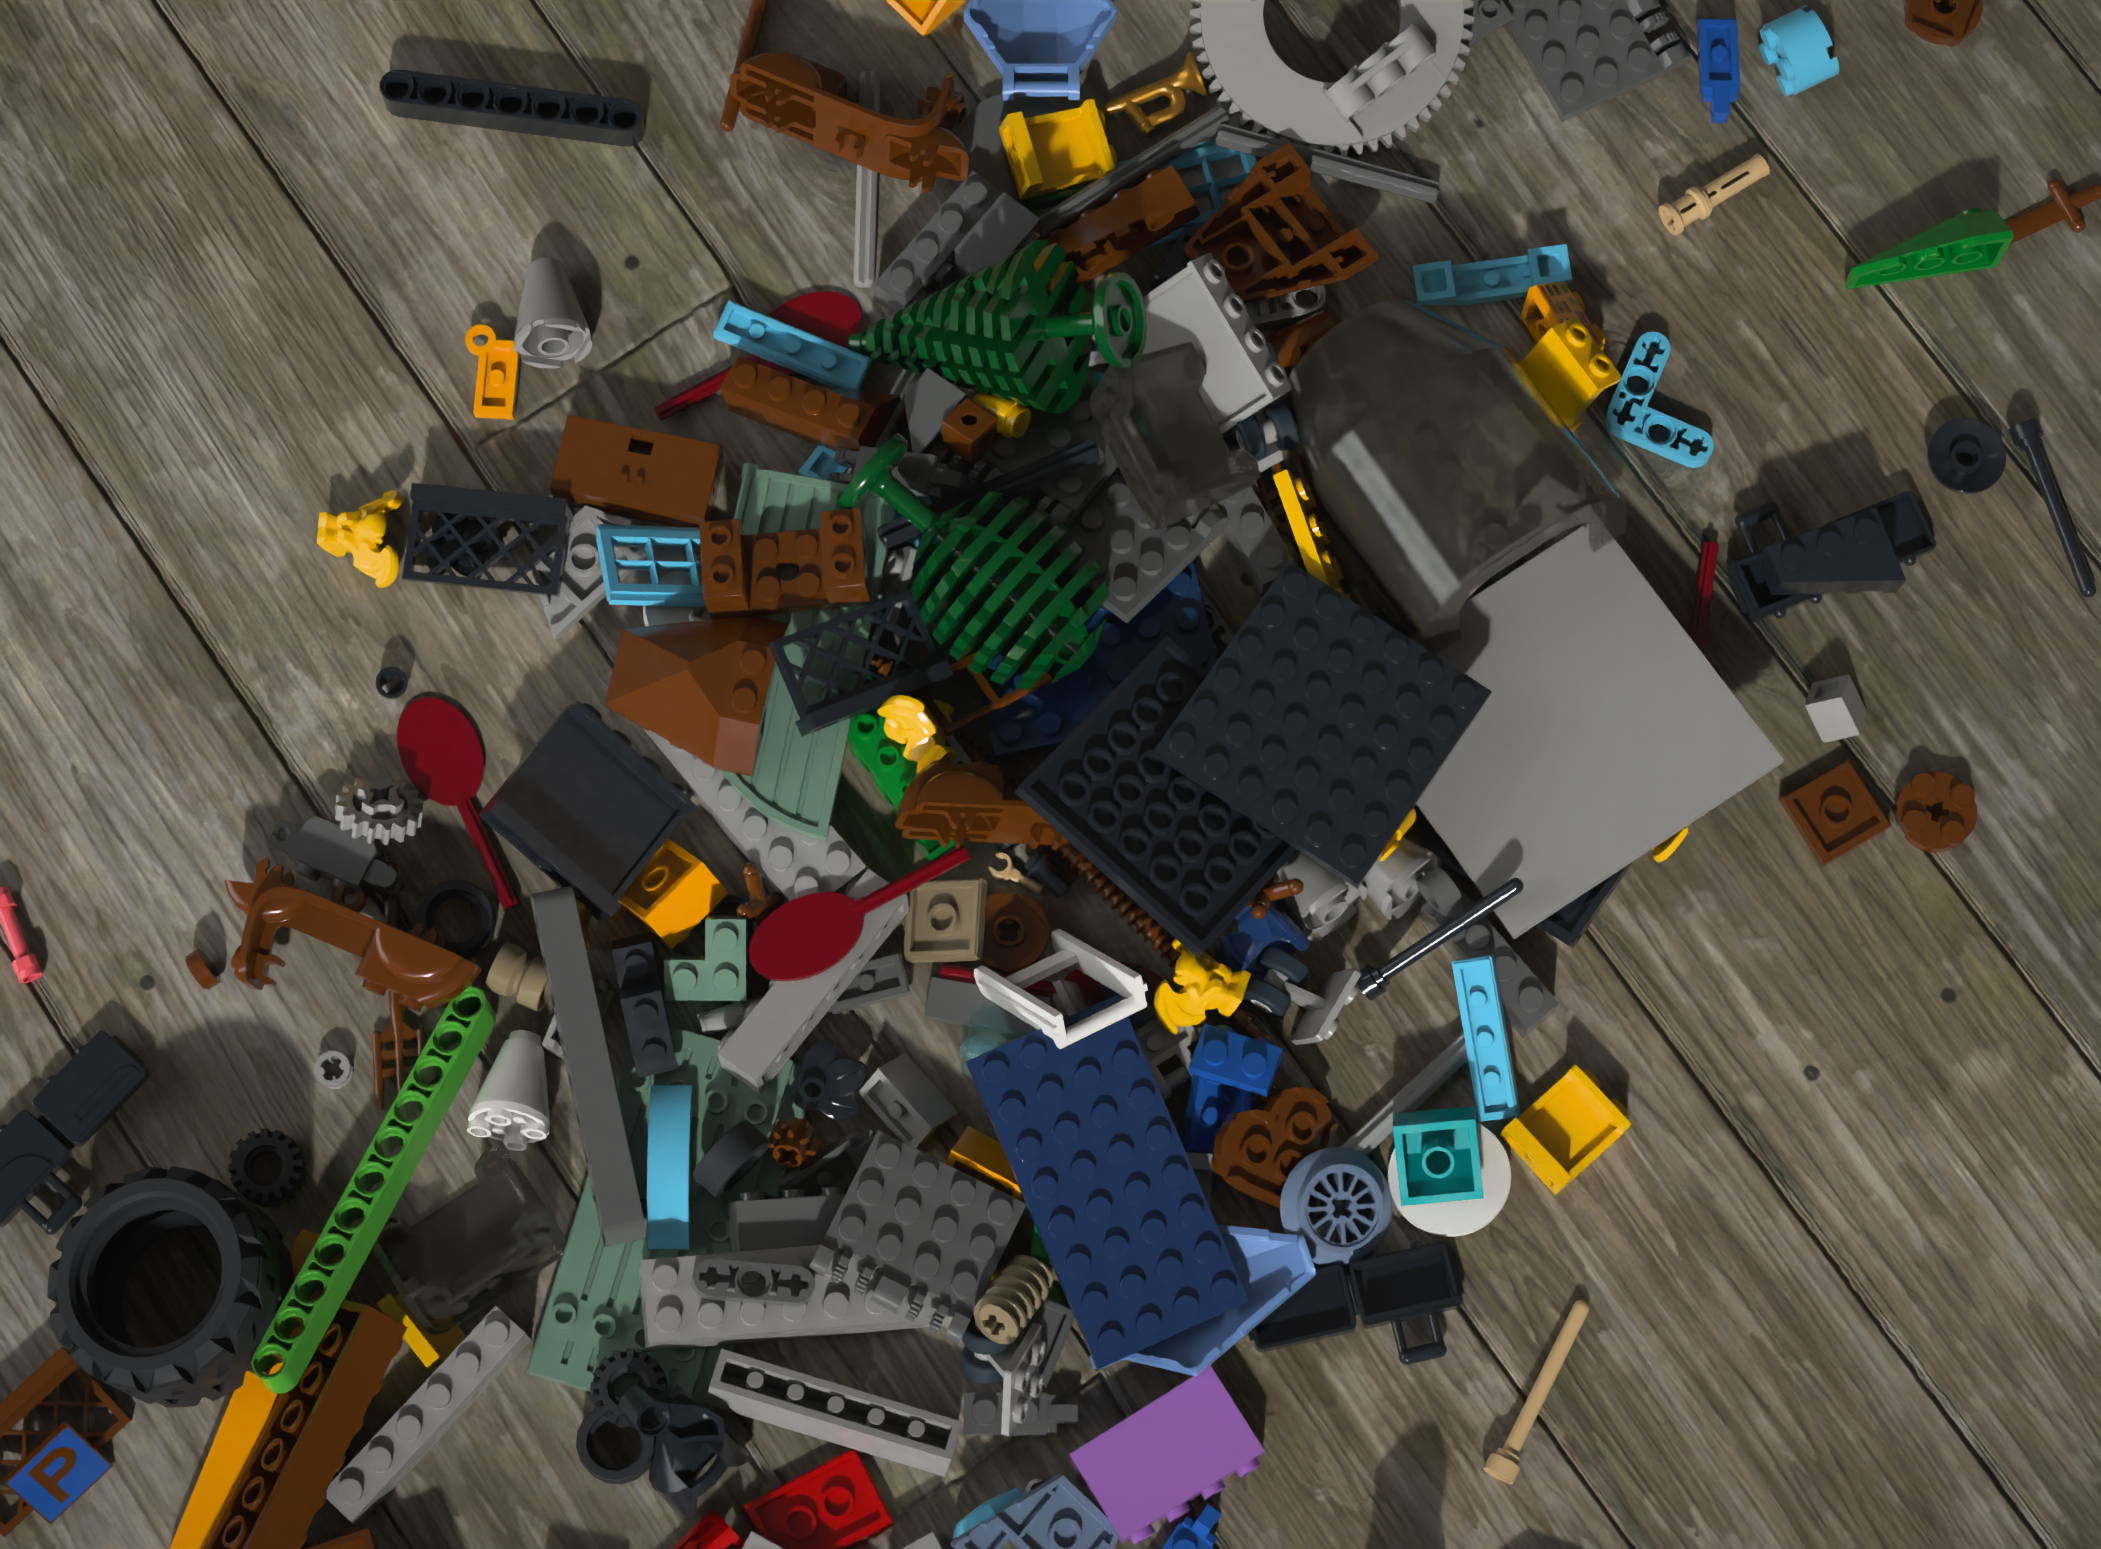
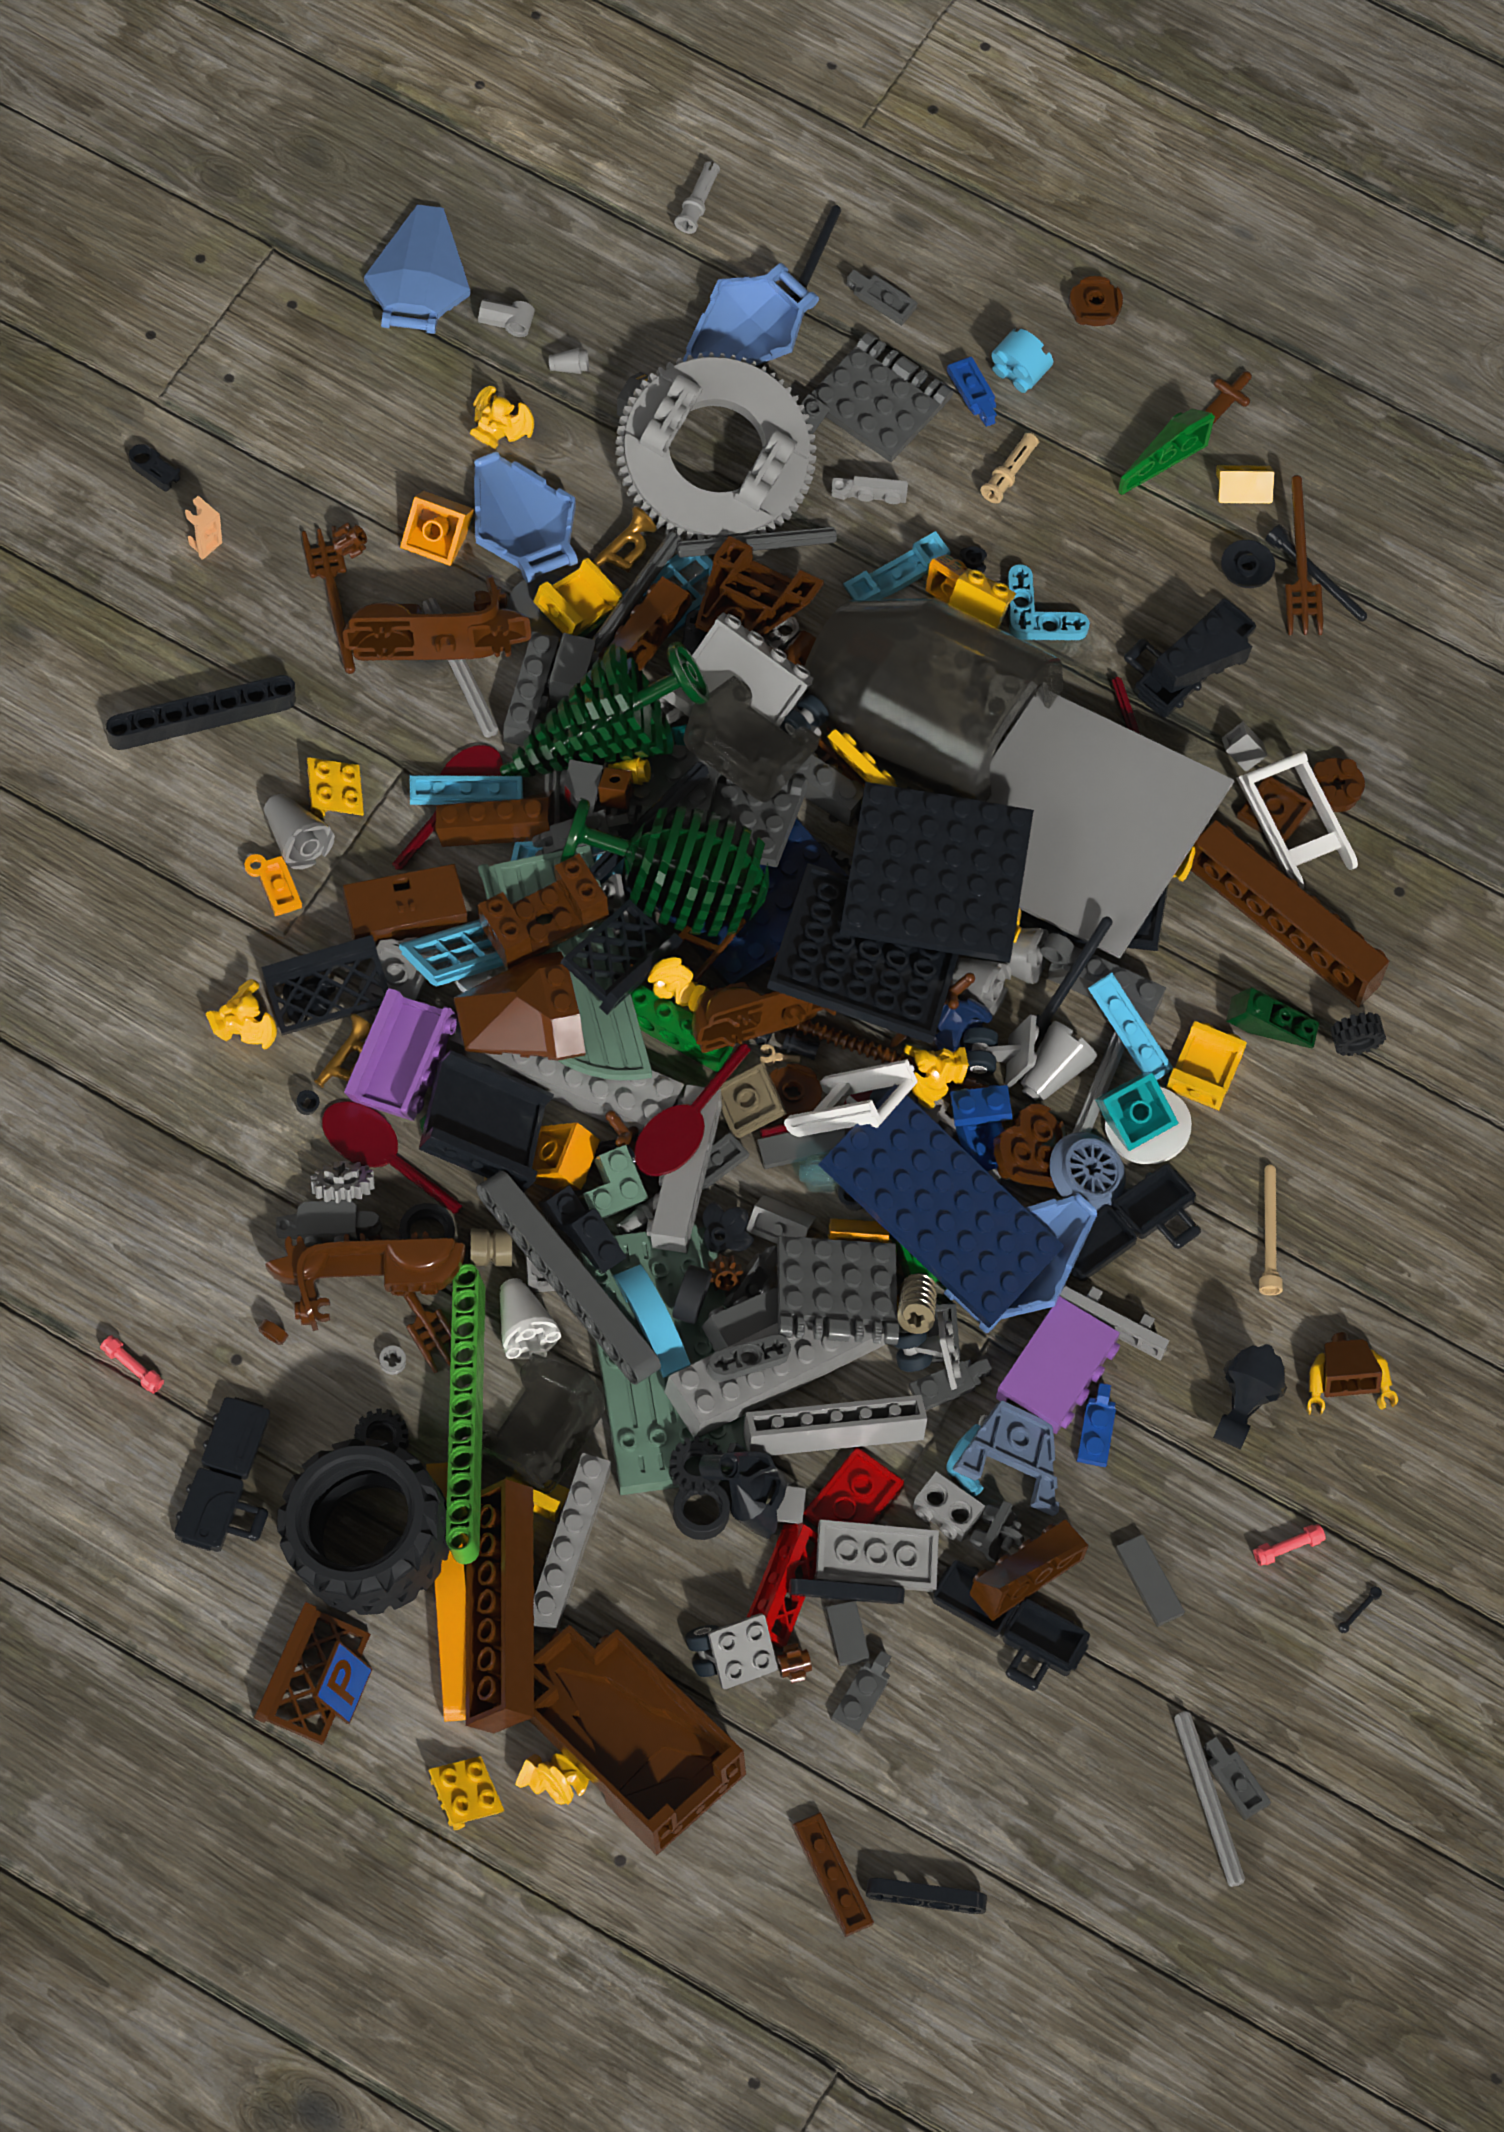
camera: 30 degrees left, 10 degrees down
none -> yellow hinge [307,757,364,818]
none -> pearl gold piece [314,1013,372,1088]
none -> medium lavender panel [344,988,458,1121]
none -> light grey panel [777,1486,806,1524]
none -> light grey hinge [832,476,908,504]
none -> black plate [960,546,987,573]
none -> light grey cone [1021,1021,1097,1102]
none -> light grey hinge [1060,1286,1170,1361]
none -> reddish brown brick [1190,820,1390,1008]
none -> yellow panel [1216,465,1274,504]
none -> dark green slope [1226,987,1319,1049]
none -> white piece [1236,751,1358,890]
none -> reddish brown piece [1285,475,1324,635]
none -> black tyre [1330,1012,1386,1056]

